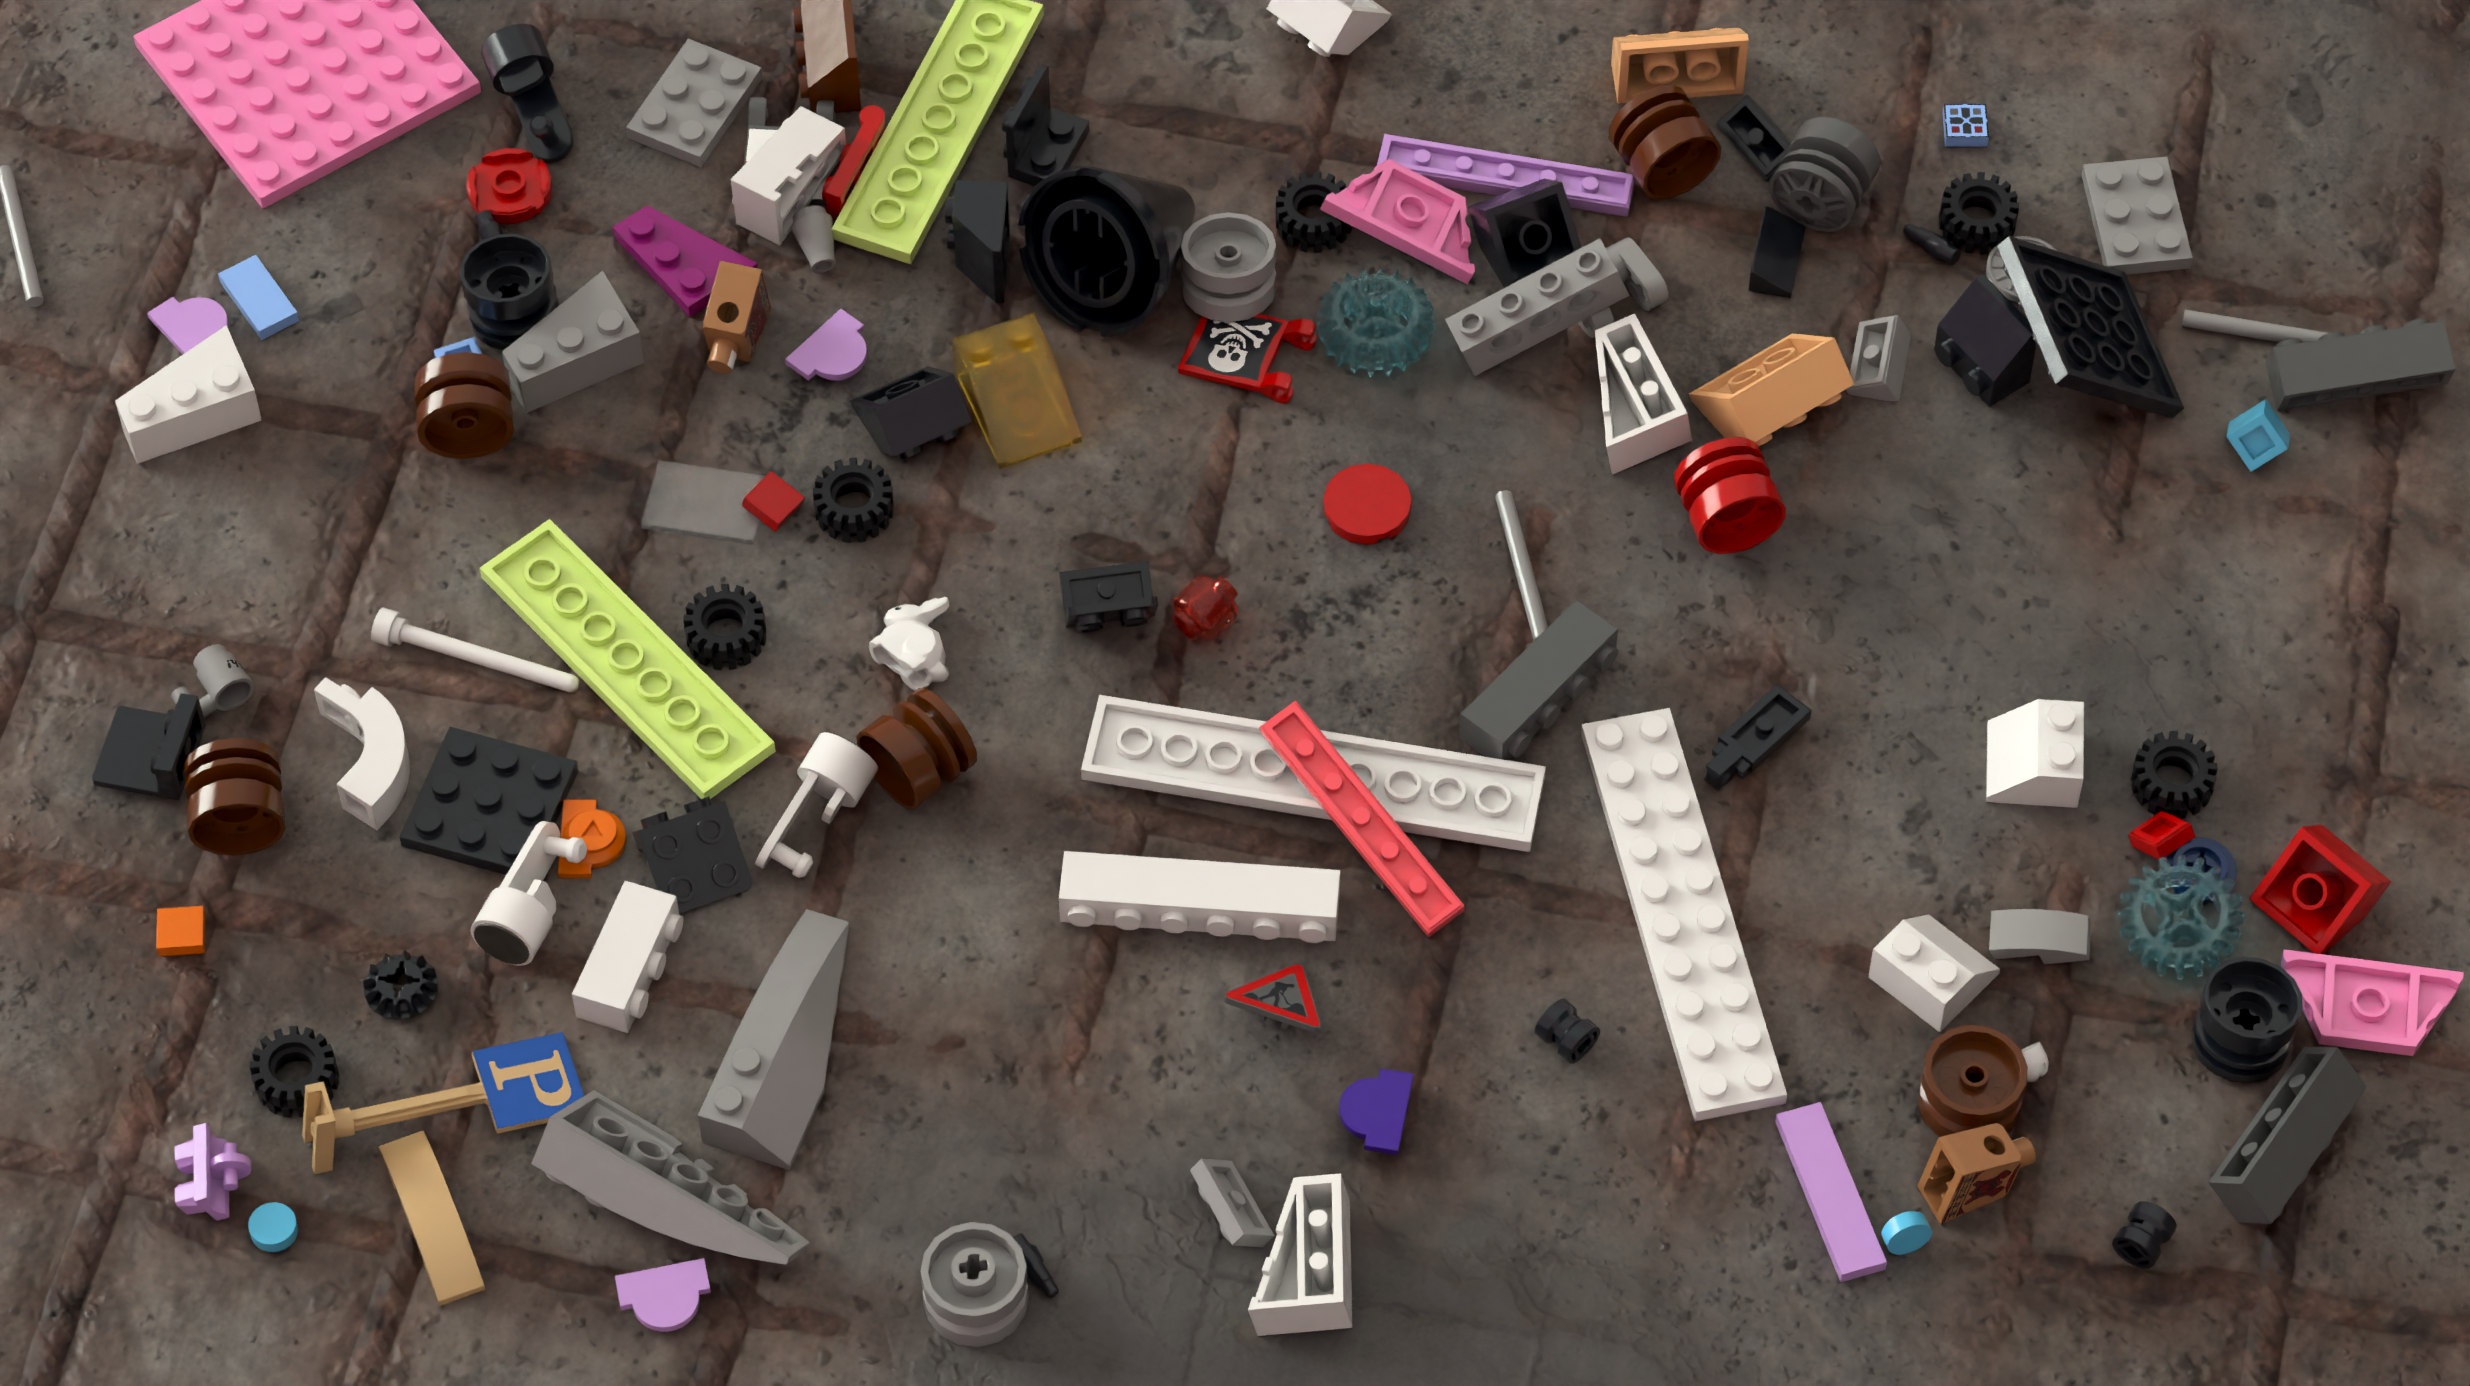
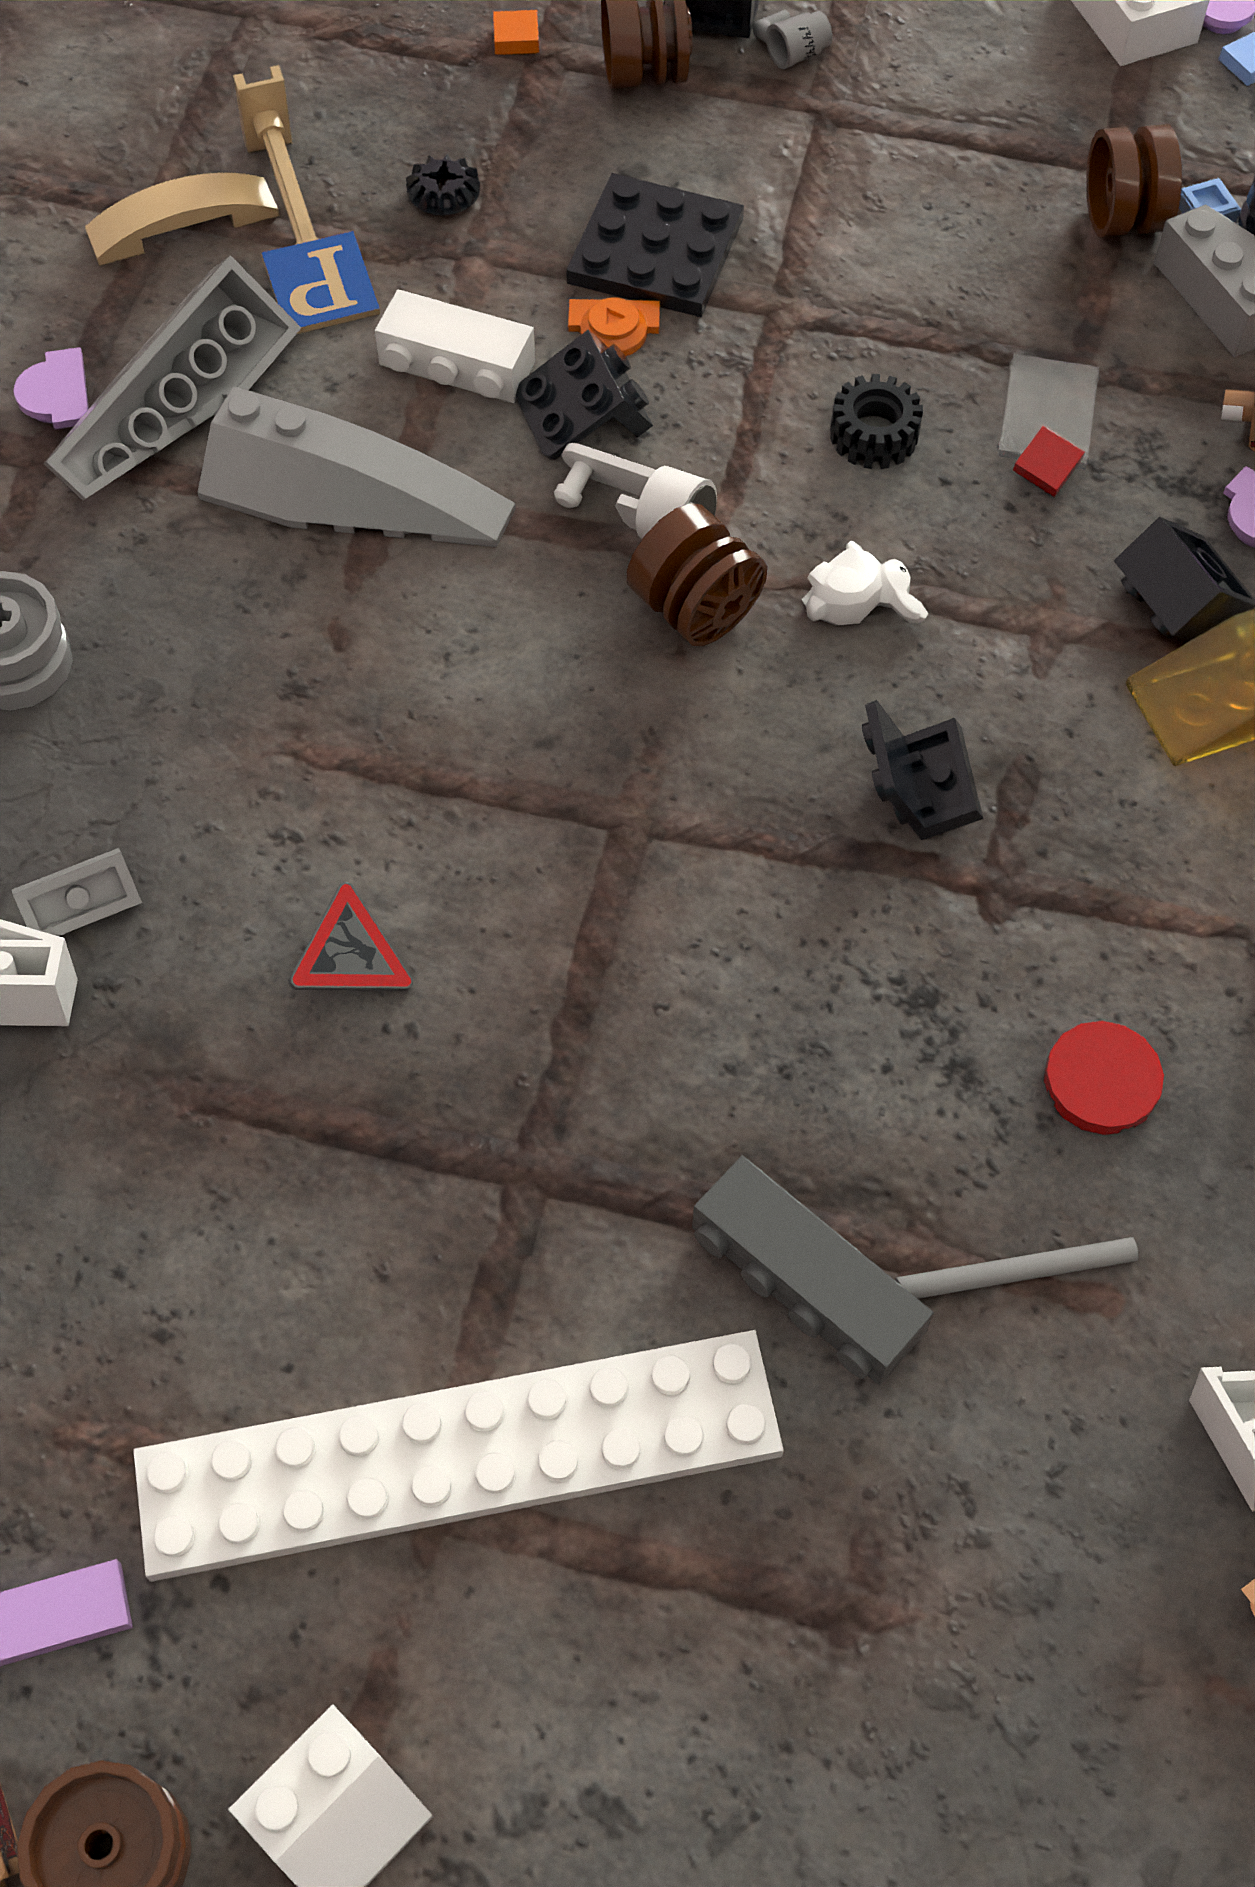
camera: 90 degrees right, 5 degrees up
lavender hips [175,1123,251,1221] -> none
medium azure tile [248,1202,298,1252] -> none
black tyre [250,1026,339,1118] -> none
white arch [314,677,410,830] -> none
white piece [371,607,579,692] -> none
white piece [470,821,587,966] -> none
yellowish green plate [480,519,776,799] -> none
black tyre [813,458,894,543] -> none
black piece [1013,1233,1059,1298] -> none
white brick [1059,851,1340,943] -> none
white plate [1081,695,1546,852] -> none
clear red head [1172,575,1239,641] -> none
coral tile [1259,700,1465,938] -> none
dark purple piece [1339,1068,1414,1155] -> none
black wheel [1535,998,1601,1064] -> none
red wheel [1674,437,1786,554] -> none
black hinge [1704,684,1812,790] -> none

